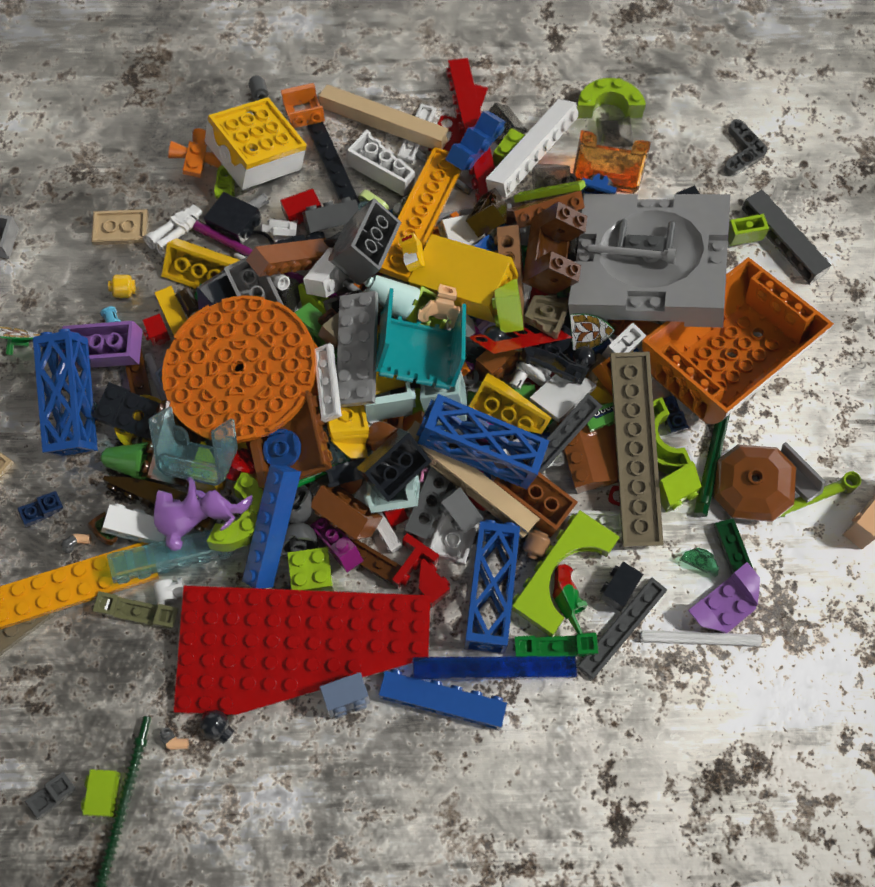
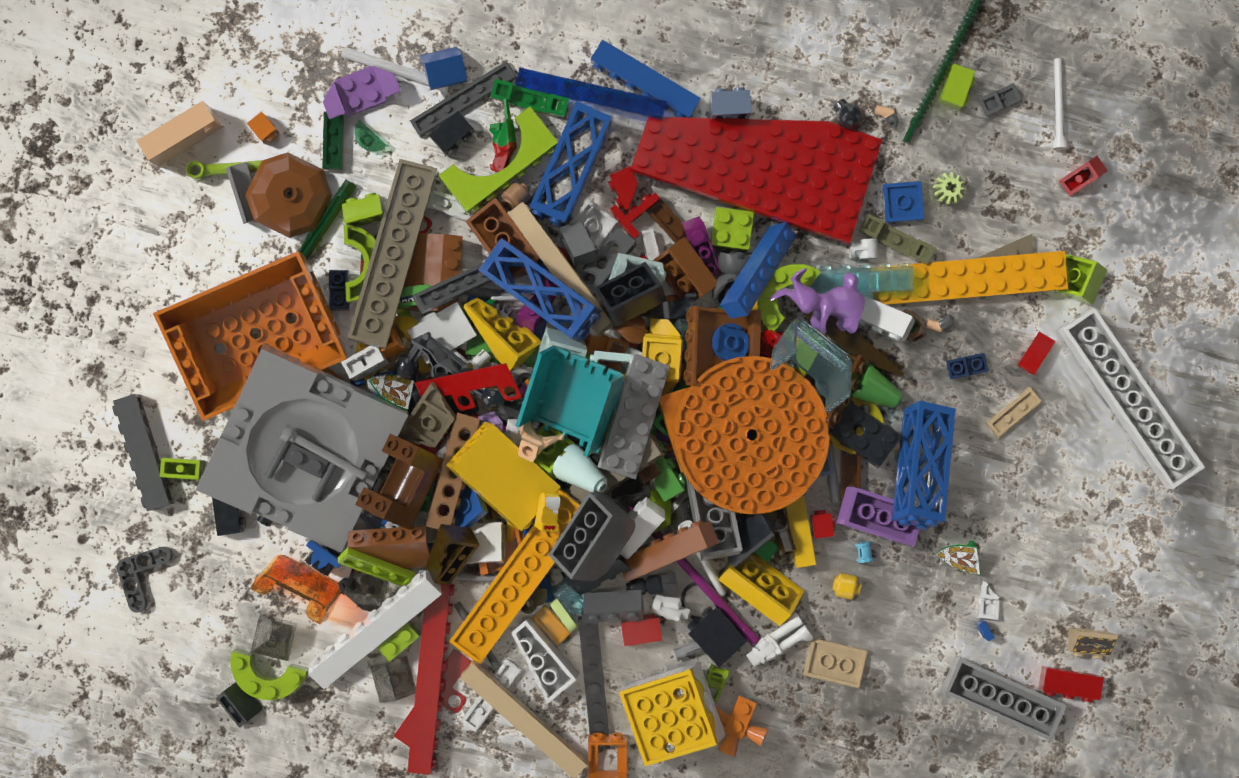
camera: 165 degrees left, 20 degrees up
white tile [315,343,342,422] -> none
blue brick [445,111,506,171] -> none
lime slope [492,279,524,333] -> none
none -> black panel [216,682,263,728]
none -> orange brick [247,111,279,144]
none -> blue slope [420,47,467,91]
none -> light orange tile [531,604,571,646]
none -> blue plate [882,181,924,223]
none -> yellowish green gear [933,172,966,205]

